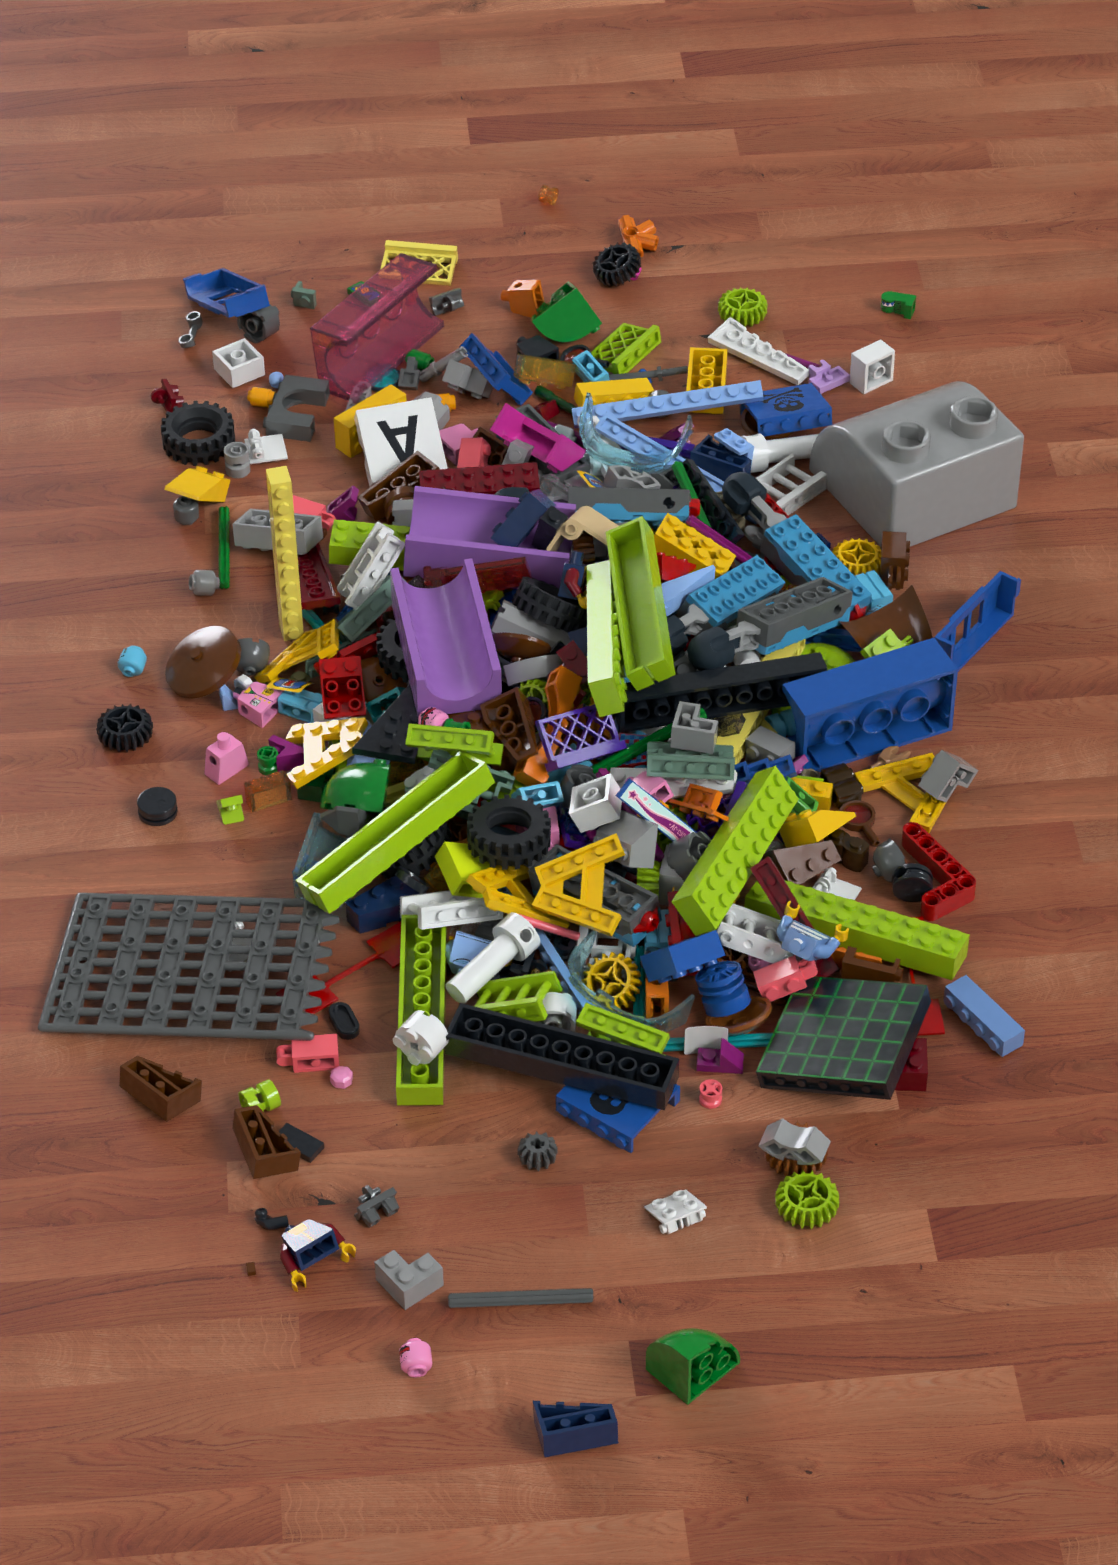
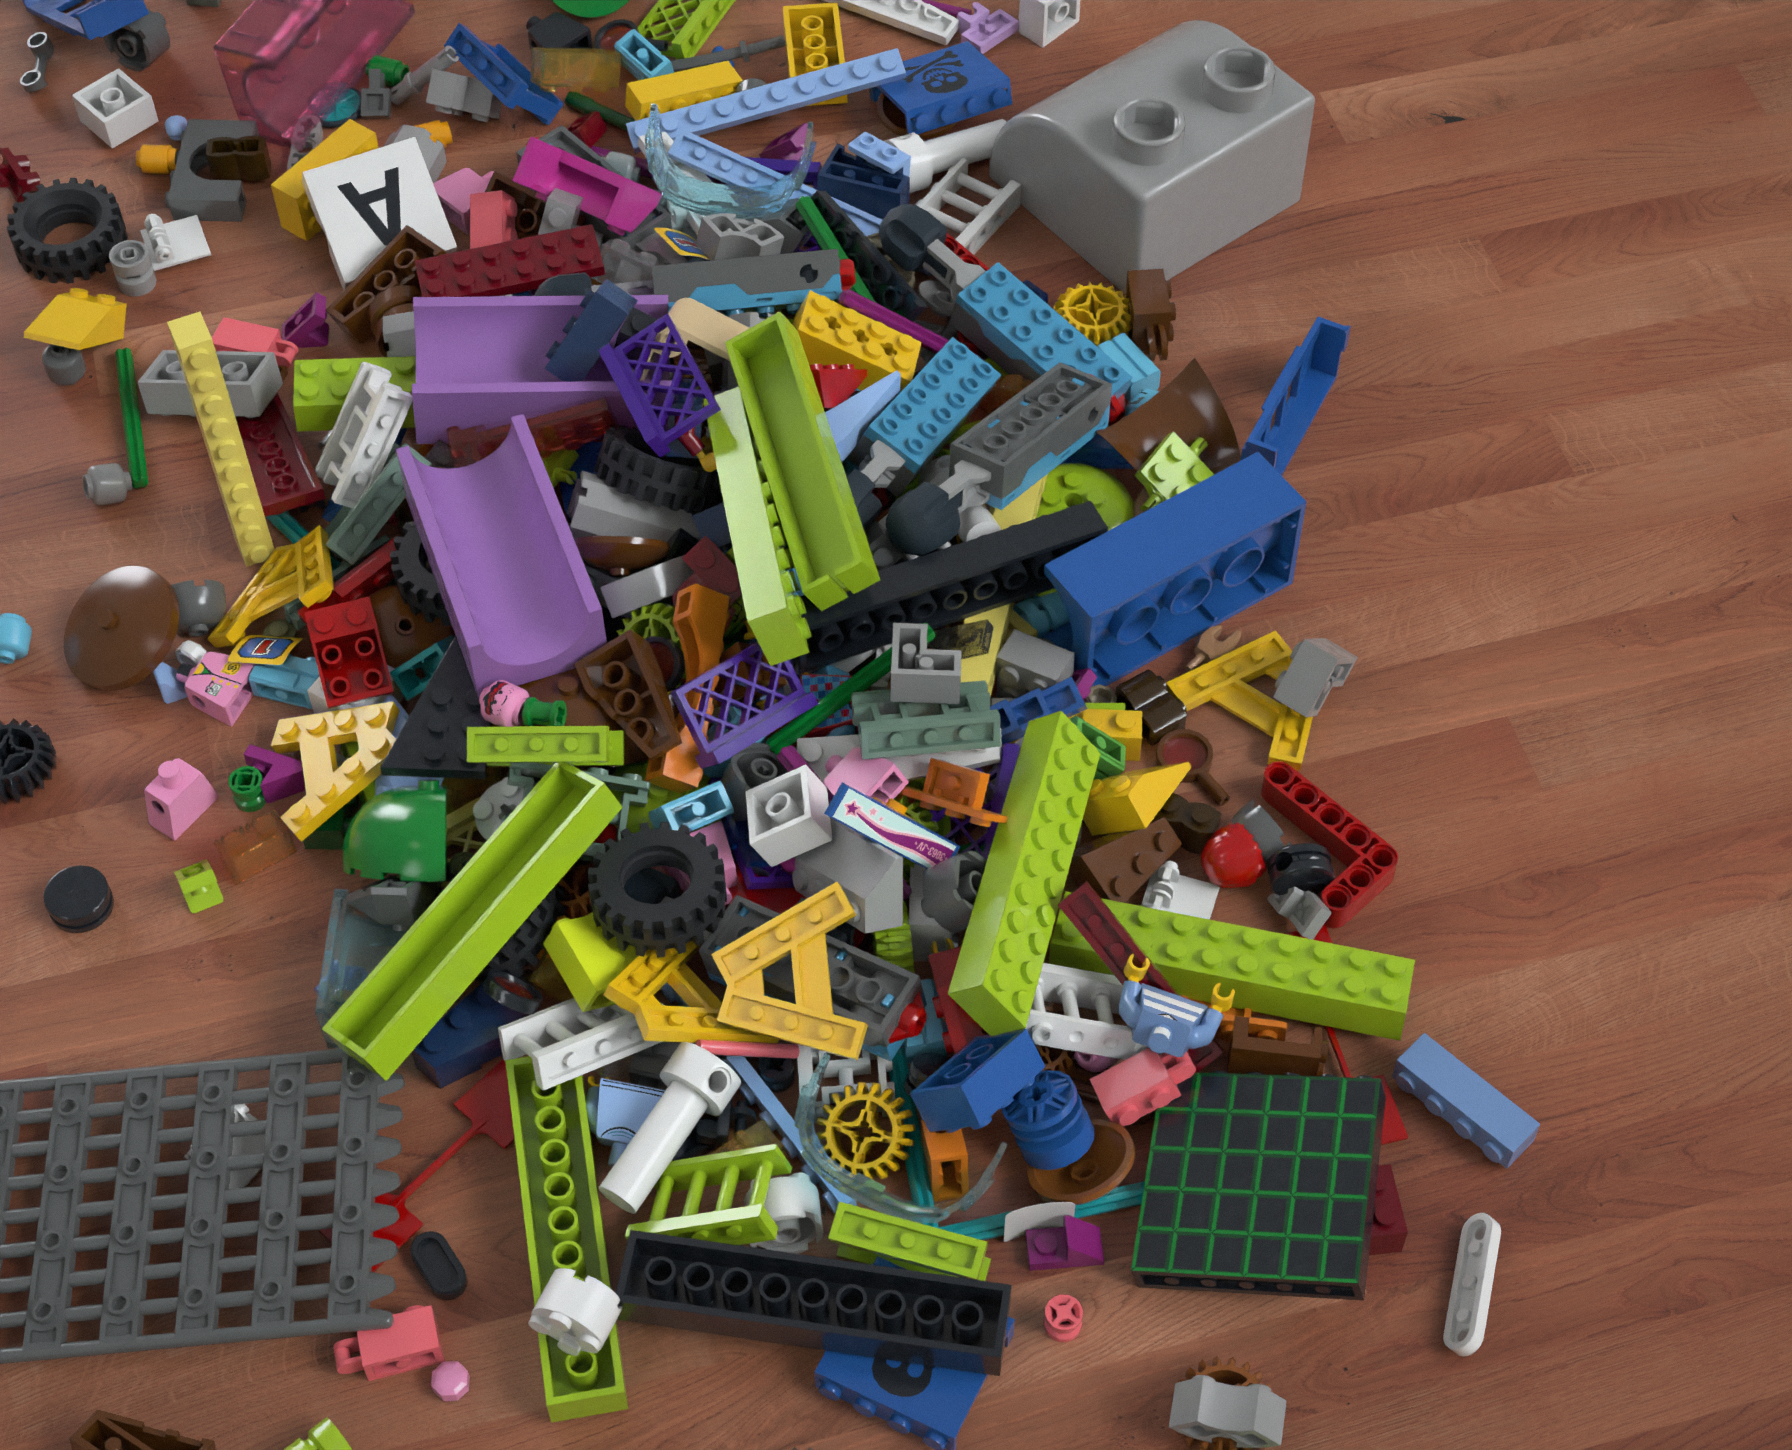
camera: 10 degrees left, 10 degrees up
none -> dark brown brick [206,136,271,181]
none -> dark purple fence [598,313,721,458]
none -> red hair [1201,822,1267,888]
none -> light grey slope [1267,887,1332,940]
none -> white plate [1443,1213,1501,1356]

